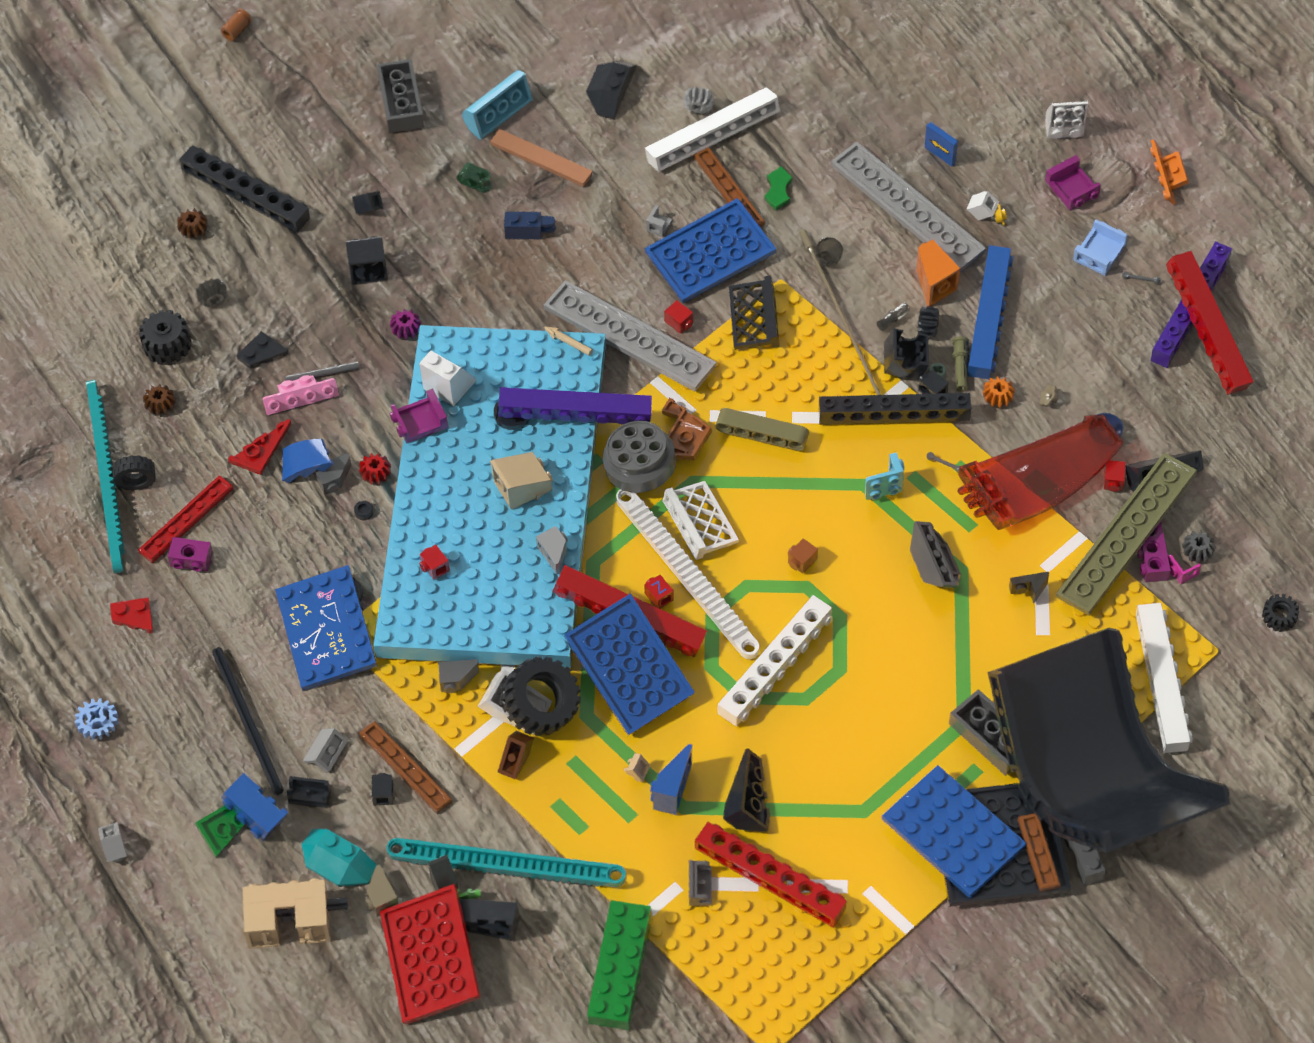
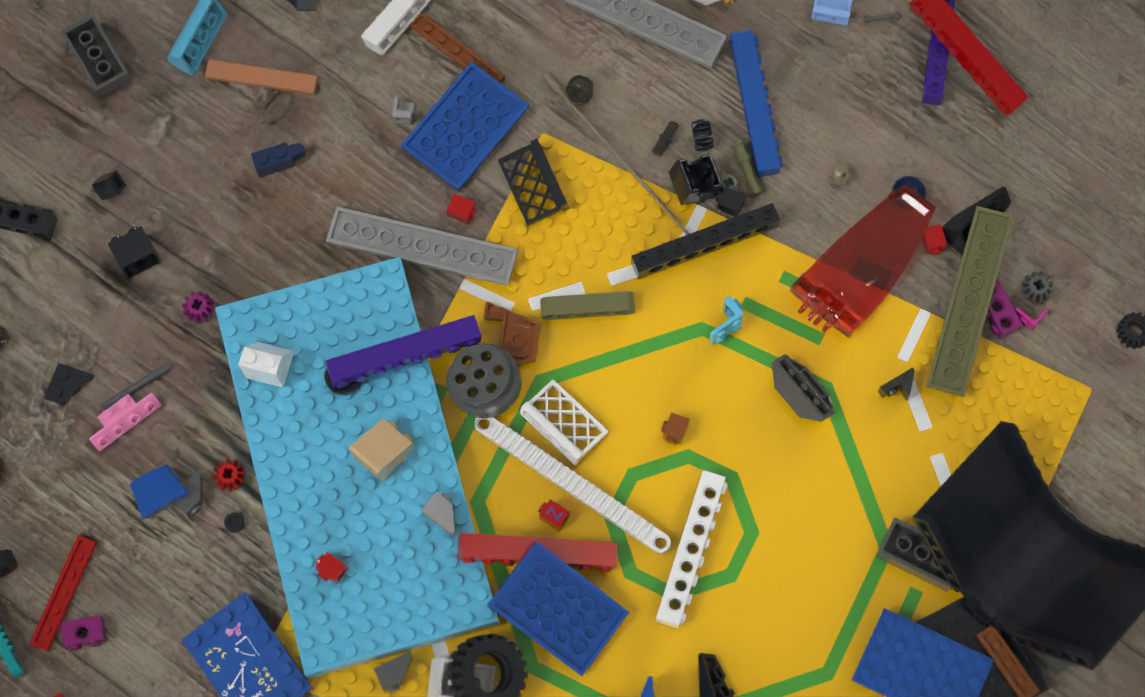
camera: 20 degrees left, 15 degrees up
red wing [228,419,291,475] -> none
magenta panel [389,389,449,444] -> none
clear green piece [456,162,492,193] -> none
tan piece [544,326,593,356] -> none
green tile [764,166,792,211] -> none
orange slope [916,239,960,306] -> none
dark grey hinge [927,452,963,473] -> none
orange gear [983,376,1015,409] -> none
white brick [1136,603,1192,753] -> none

